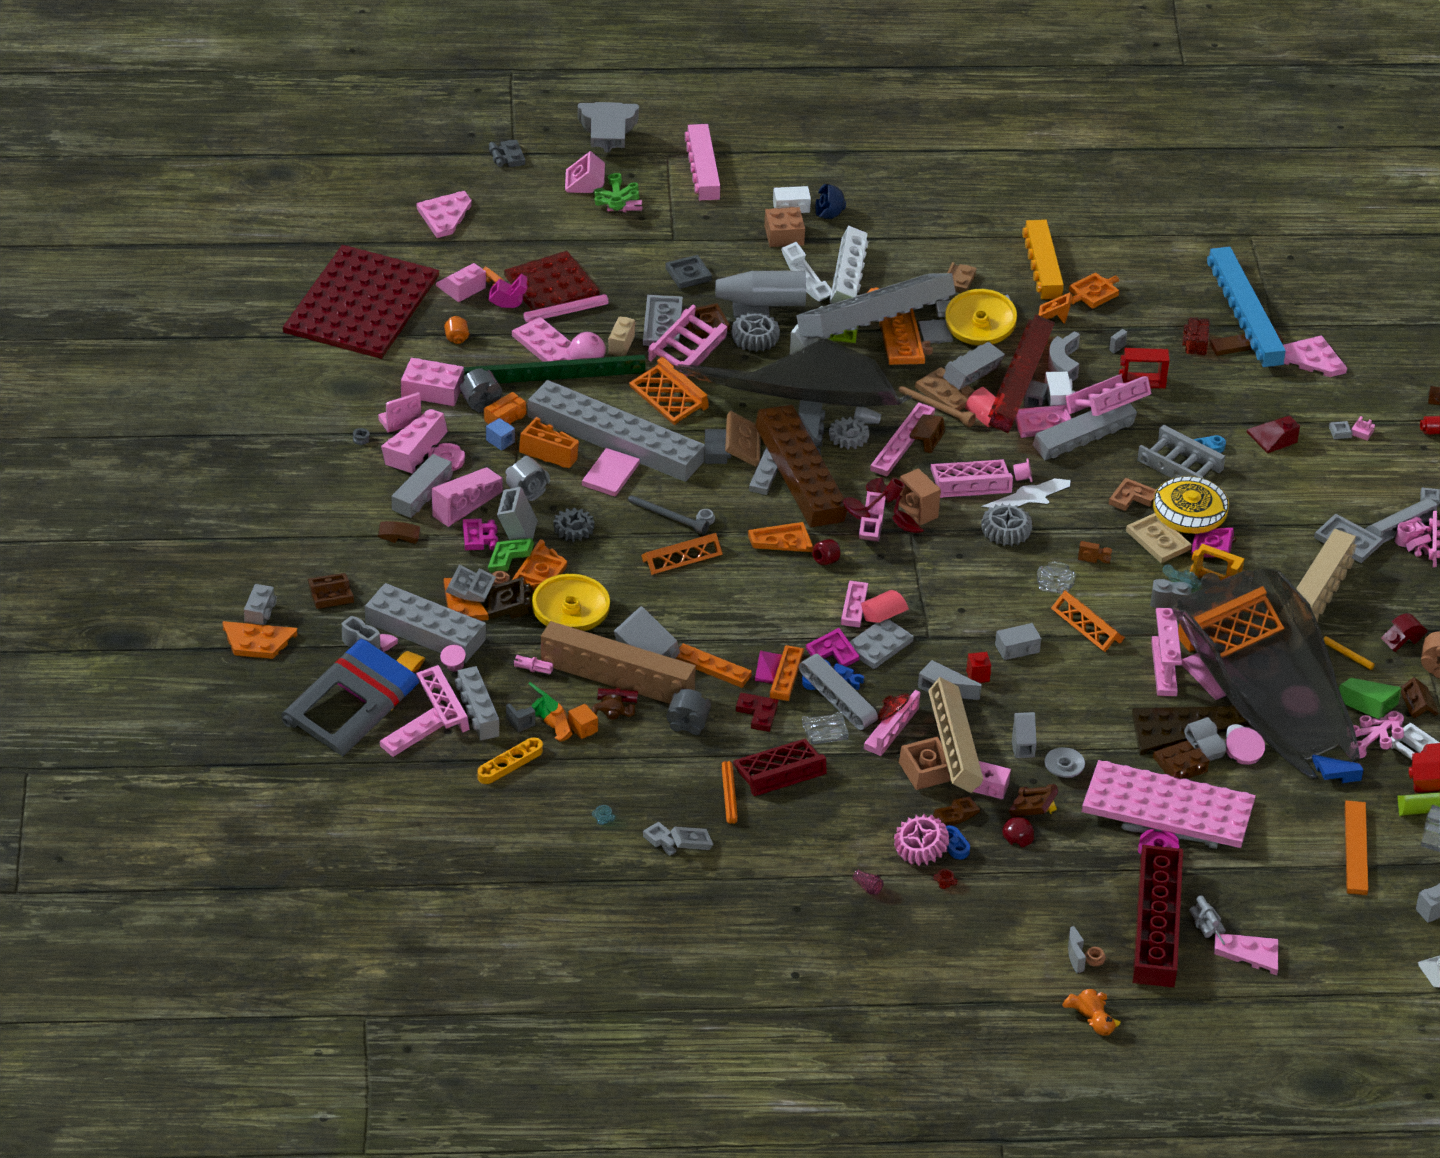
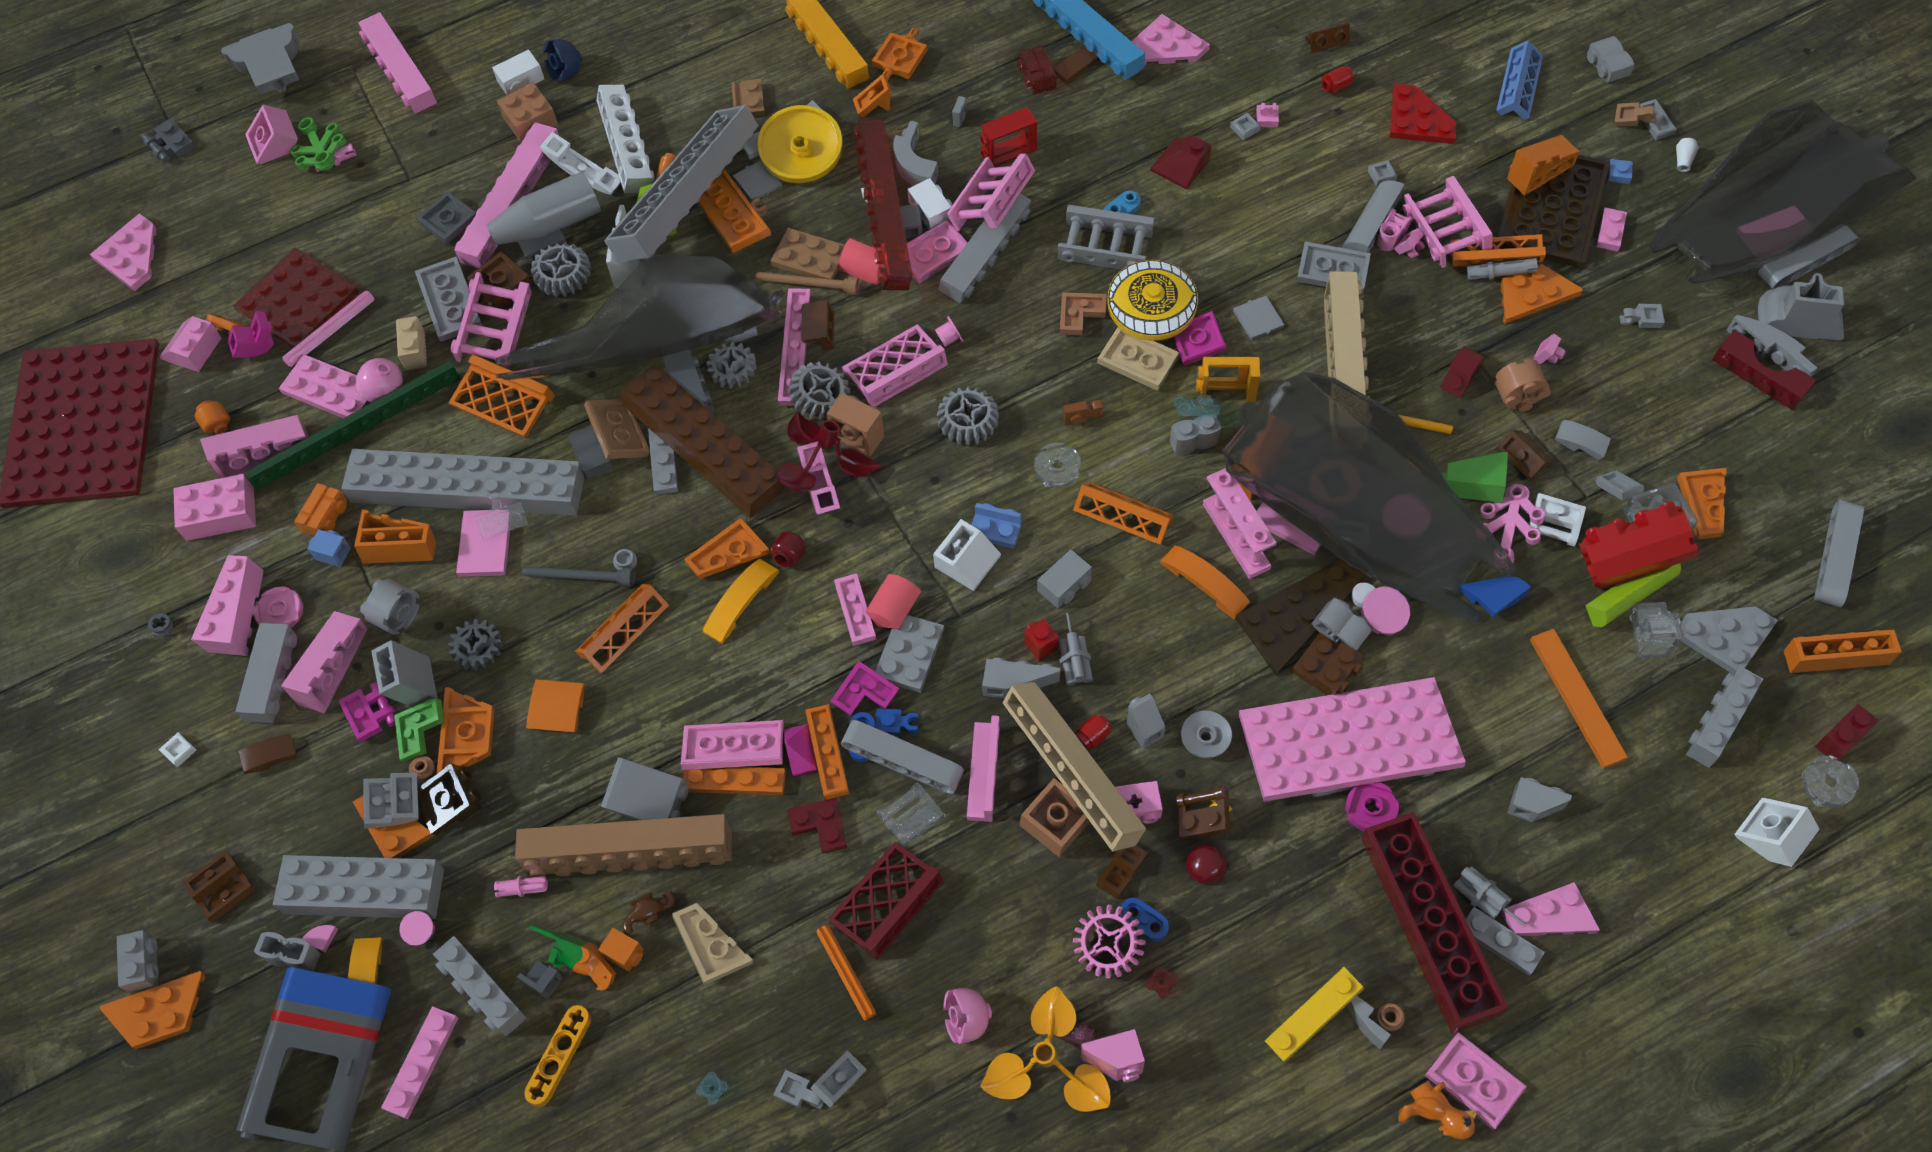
camera: 20 degrees left, 20 degrees up
bright pink bracket [378,392,421,433] -> none
bright pink fence [416,665,470,733] -> none
dark grey brick [460,368,502,413] -> none
yellow dish [532,574,610,631] -> none
dark red pin [597,688,638,703] -> none
dark grey brick [666,689,711,735] -> none
clear red dish [878,693,910,721] -> none
light grey brick [943,342,1005,390] -> none
white sticker [981,479,1070,508] -> none
orange fence [1192,586,1284,661] -> none
none -> white tile [159,732,196,768]
none -> bright pink wedge [200,415,309,478]
none -> bright pink brick [454,122,559,269]
none -> clear plate [475,492,529,539]
none -> orange slope [526,680,585,732]
none -> tan wing [672,903,753,985]
none -> bright pink tile [681,720,784,770]
none -> light orange slope [702,559,779,644]
none -> light grey gear [788,361,850,421]
none -> white slope [933,519,1001,591]
none -> bright pink cylinder [944,988,992,1044]
none -> medium blue bracket [972,503,1022,549]
none -> light orange plant [980,986,1111,1112]
none -> light grey piece [1059,613,1093,686]
none -> red brick [1075,714,1111,751]
none -> bright pink slope [1081,1029,1145,1082]
none -> orange slope [1160,545,1250,620]
none -> light grey piece [1233,296,1284,340]
none -> yellow plate [1265,967,1365,1062]
none -> bright pink tile [1425,1032,1527,1131]
none -> light grey plate [1466,907,1545,976]
none -> light grey slope [1507,777,1572,822]

